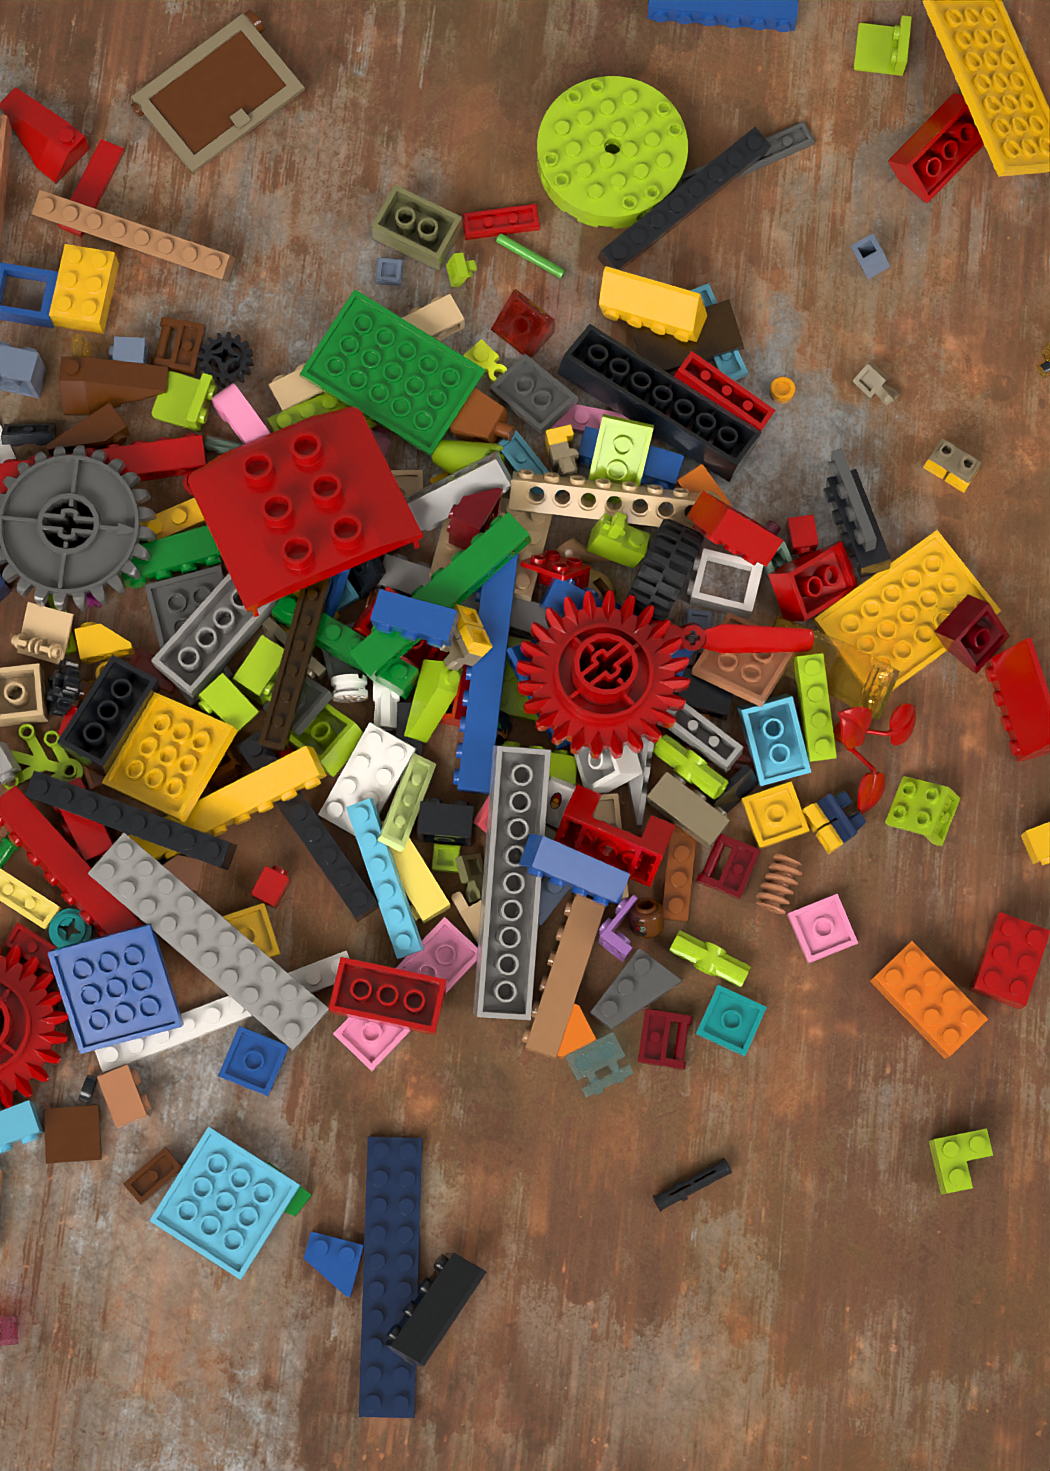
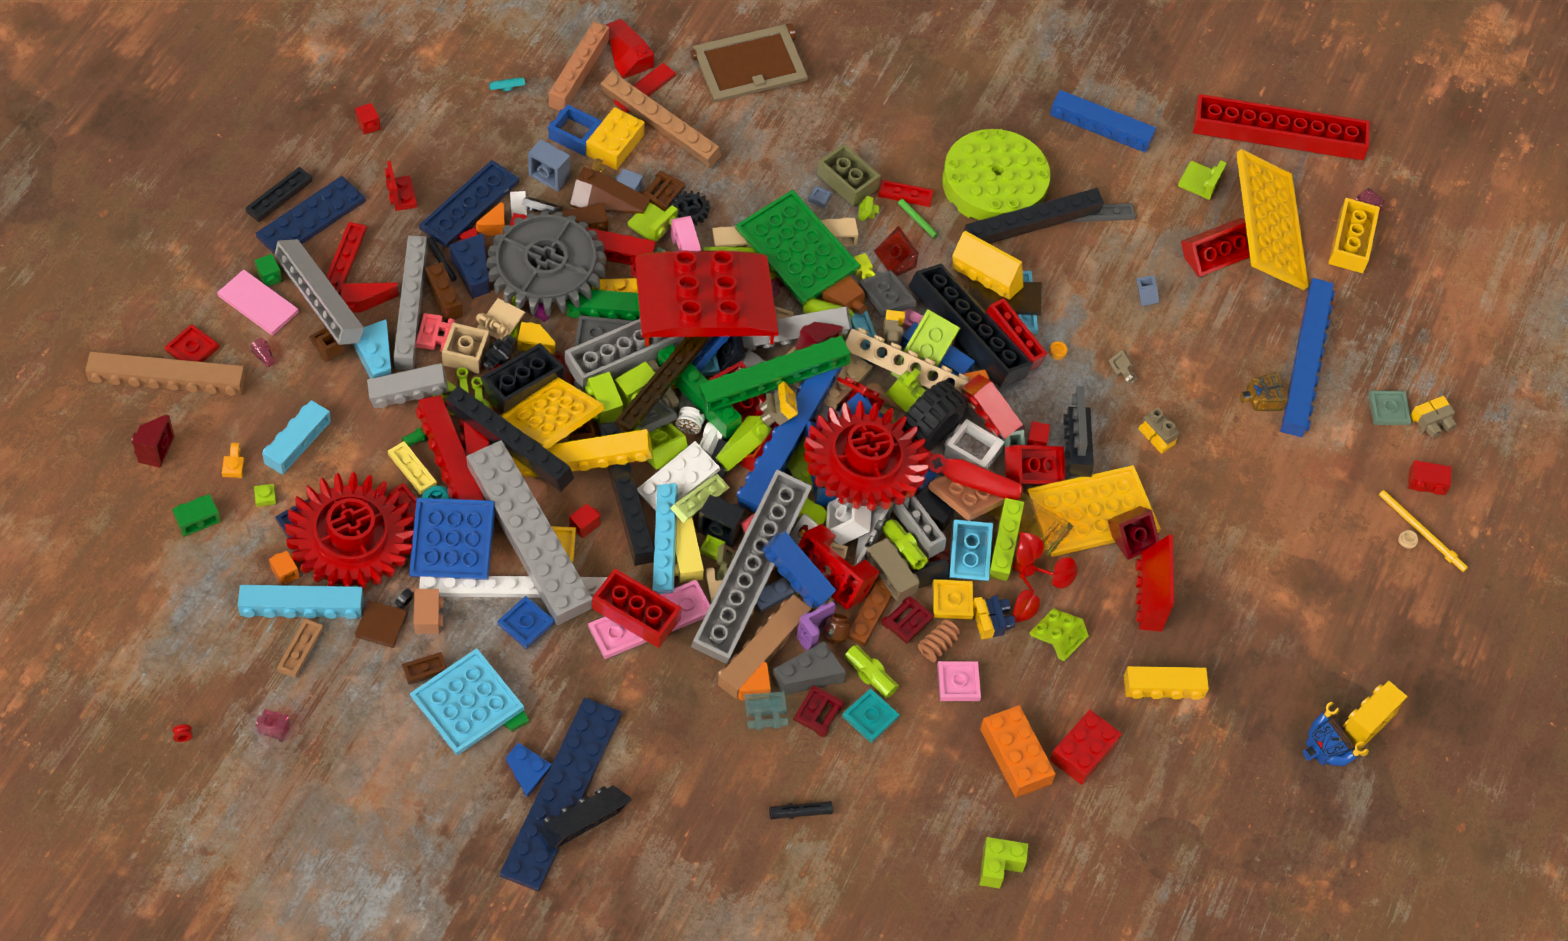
camera: 15 degrees right, 20 degrees down
blue brick [370,589,459,648] -> none

